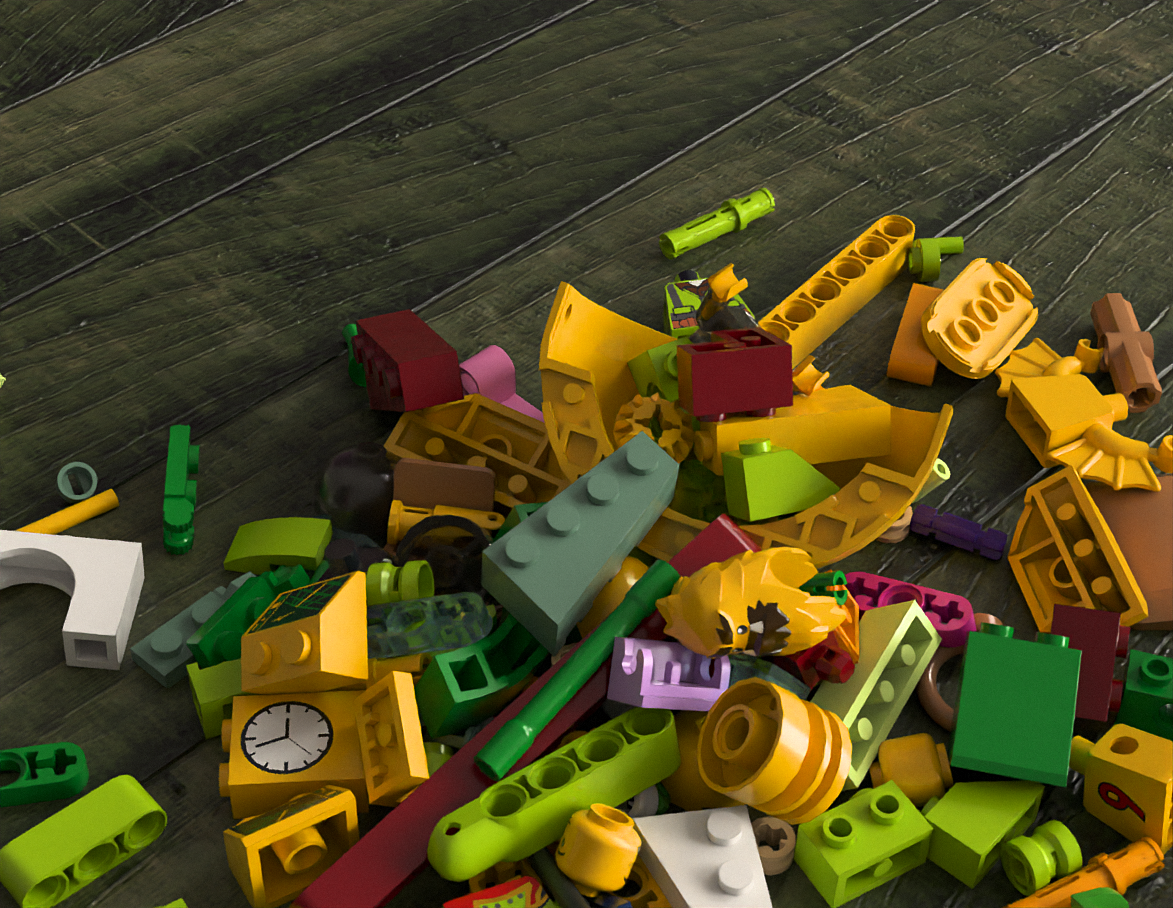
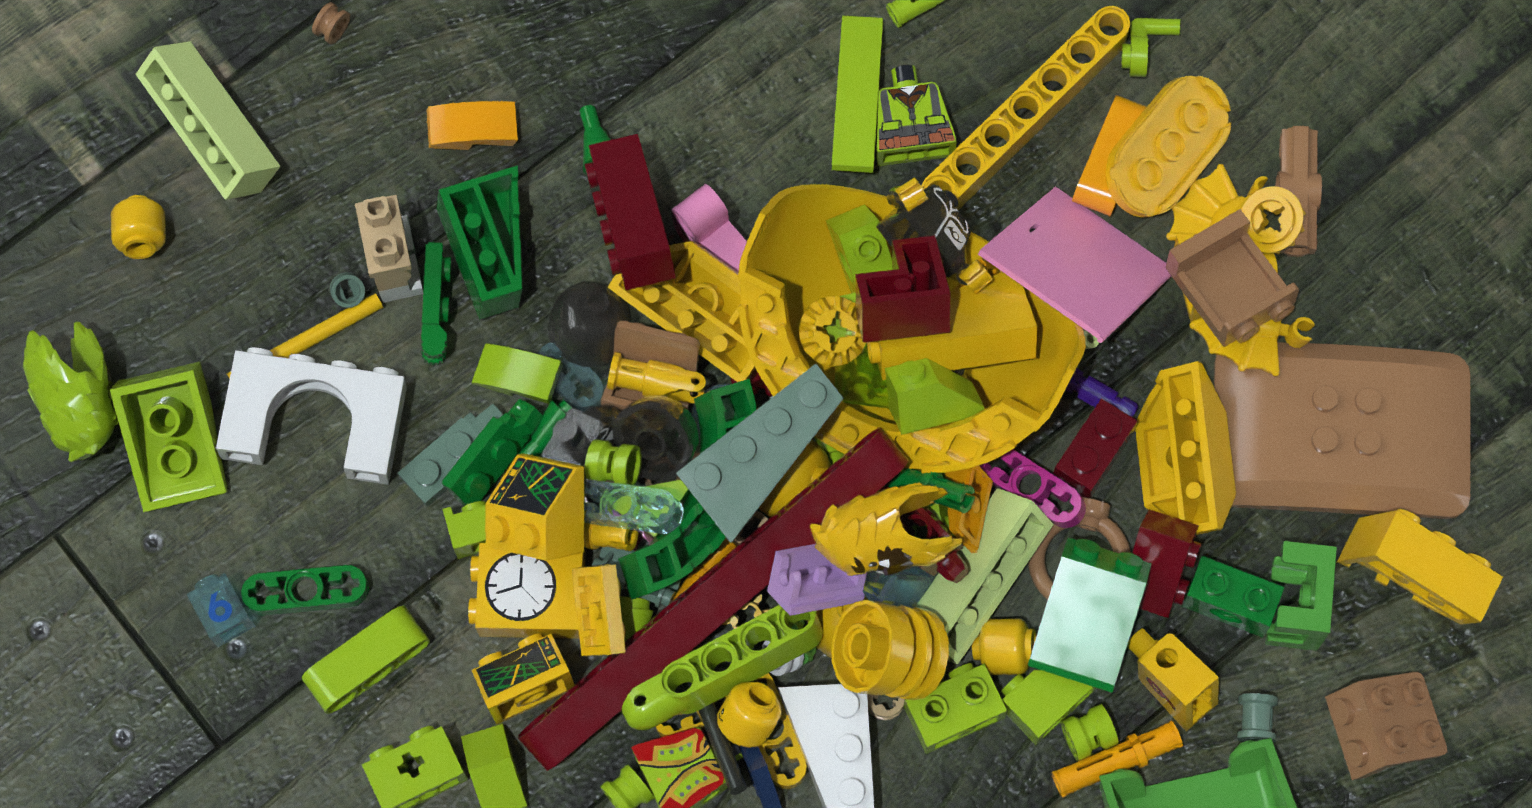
camera: 10 degrees right, 30 degrees up
green piece [473,560,680,782] -> none
none -> medium nougat bush [312,2,350,44]
none -> tan hips [355,195,424,303]
none -> light orange slope [426,101,518,150]
none -> green wedge [436,165,522,320]
none -> lime slope [832,16,883,173]
none -> bright pink piece [978,186,1171,343]
none -> dark red brick [1053,398,1138,498]
none -> medium nougat panel [1165,209,1299,347]
none -> yellow gear [1241,186,1306,254]

